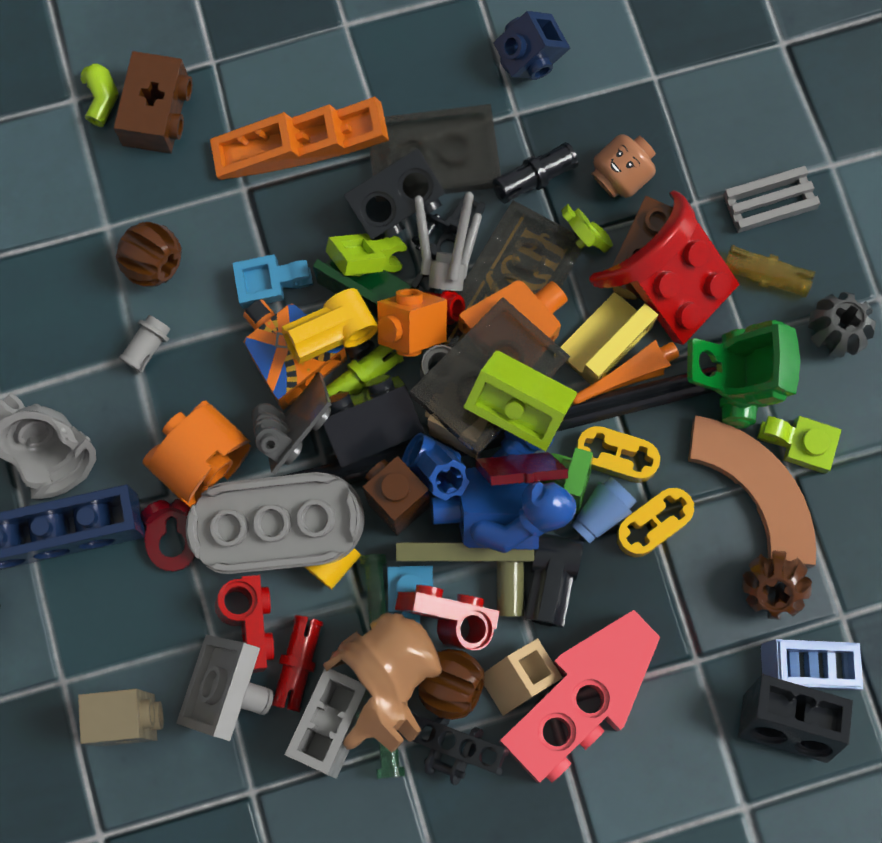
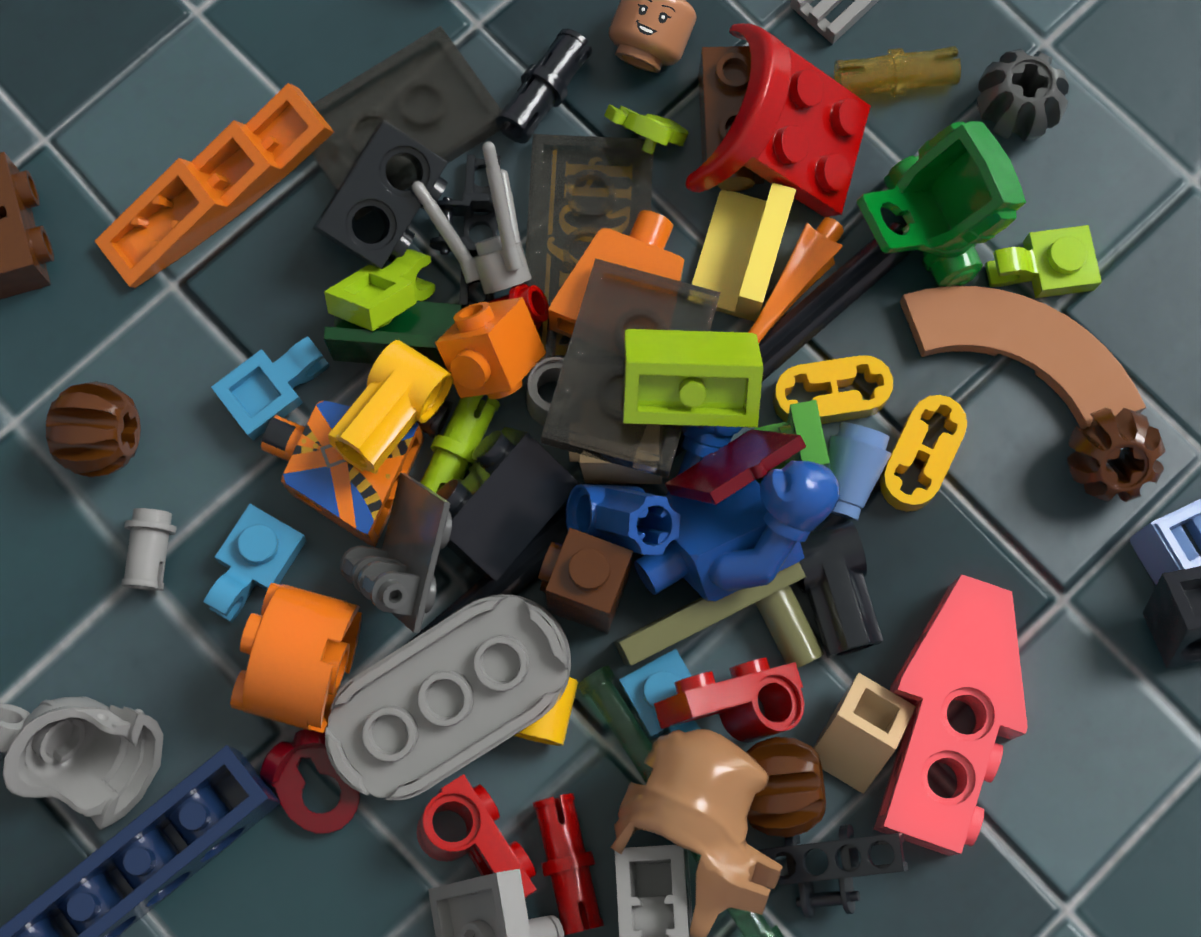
camera: 30 degrees left, 0 degrees up
none -> dark azure plate [203,504,307,623]

